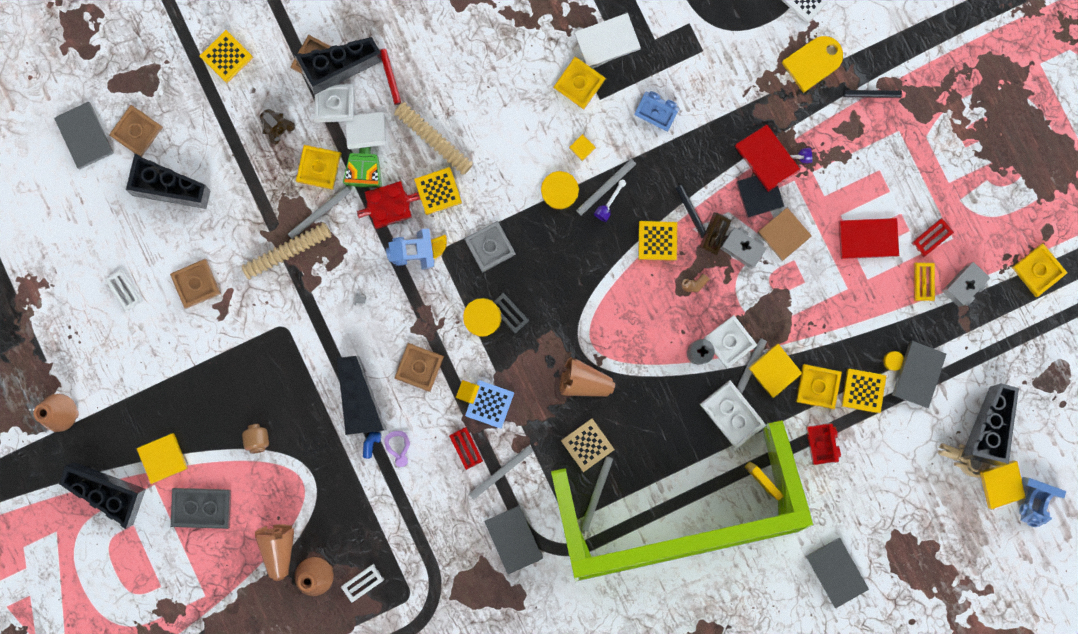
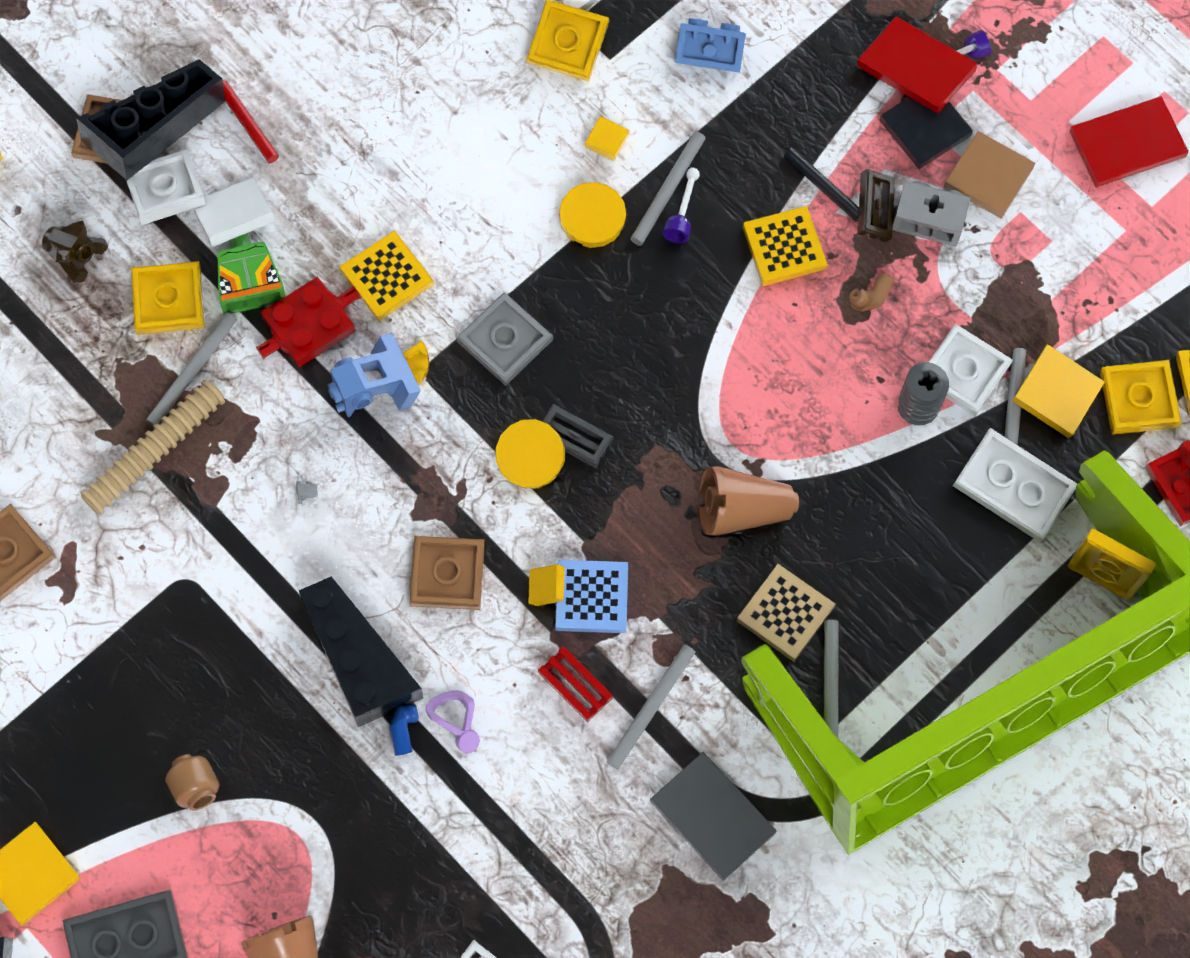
camera: 25 degrees left, 15 degrees down
tan piece [394,102,473,175] -> none

